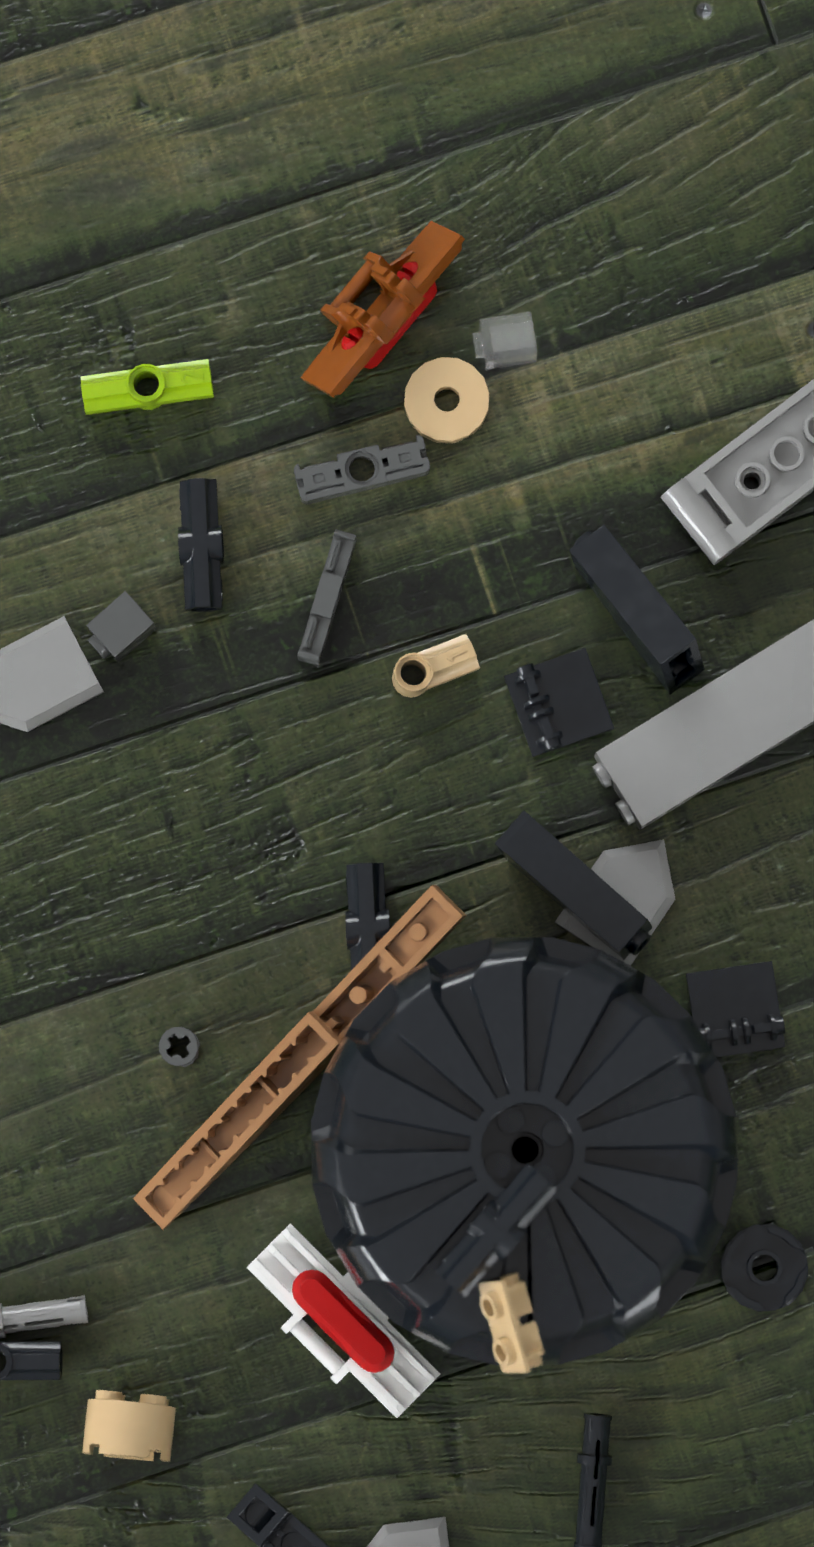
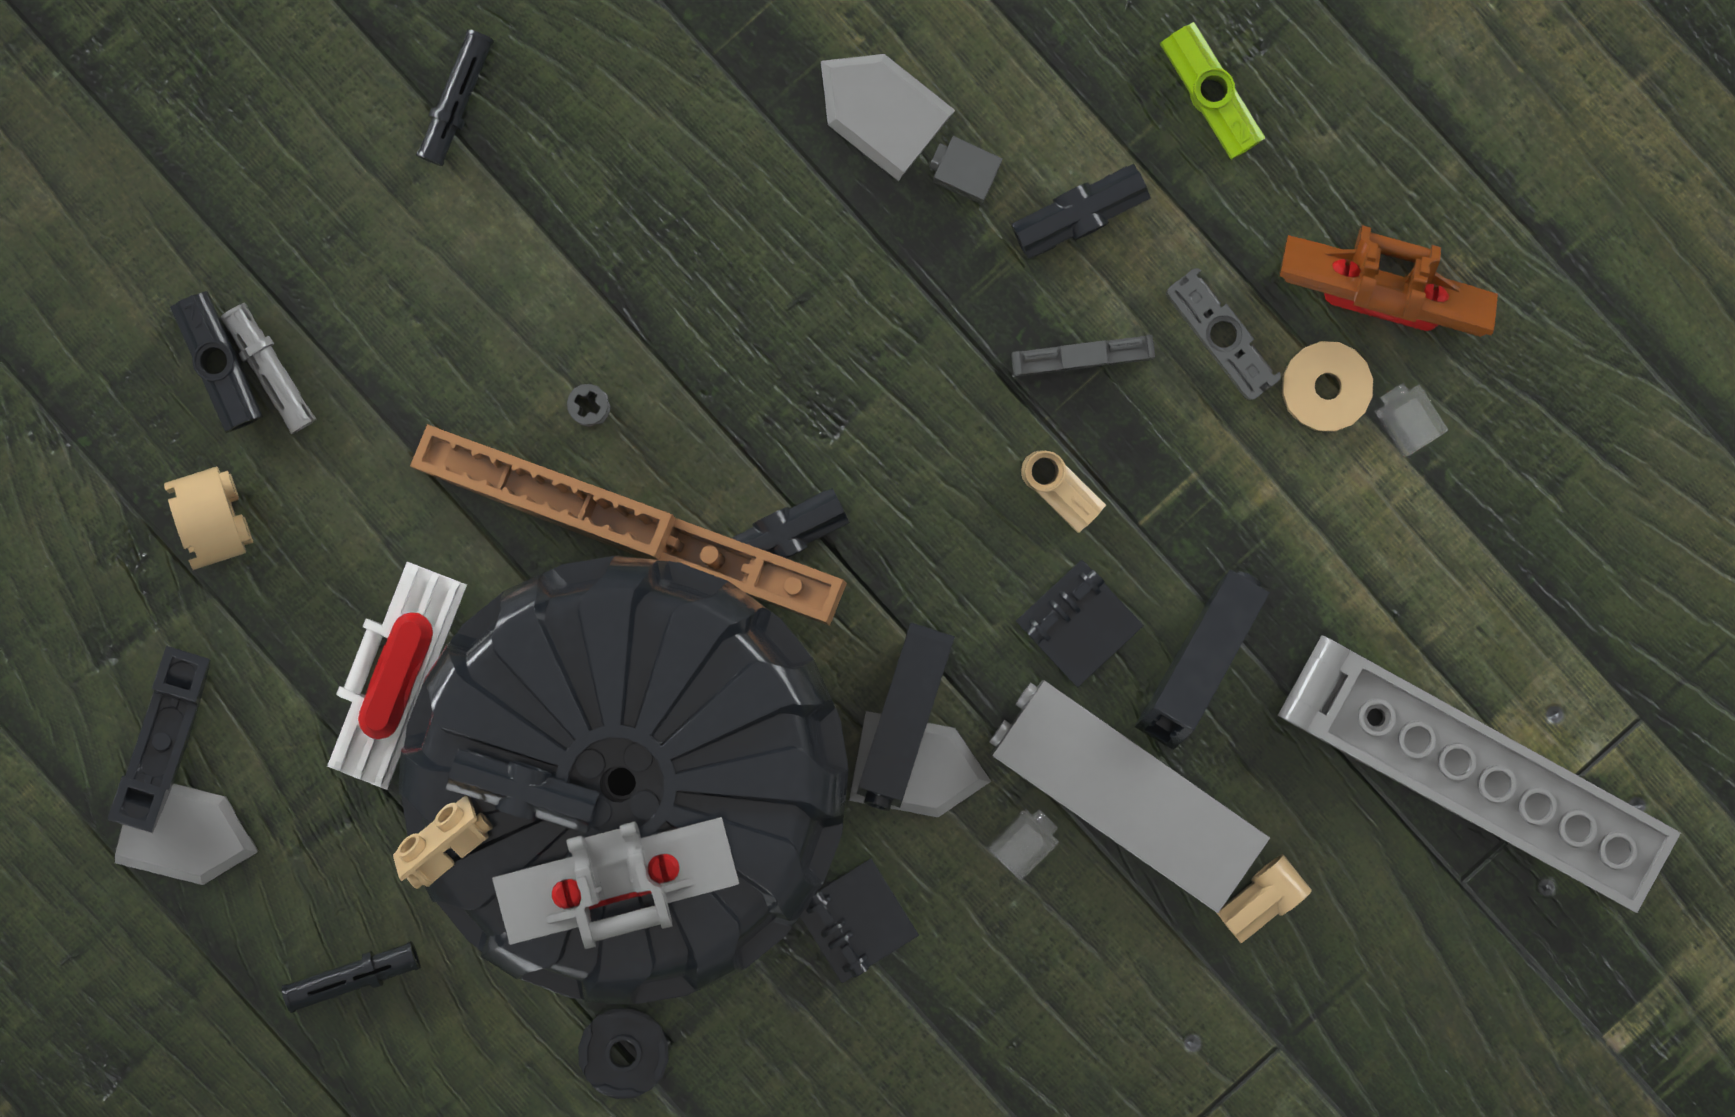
camera: 60 degrees right, 5 degrees up
none -> light grey piece [492,817,740,949]
none -> clear brick [987,808,1060,881]

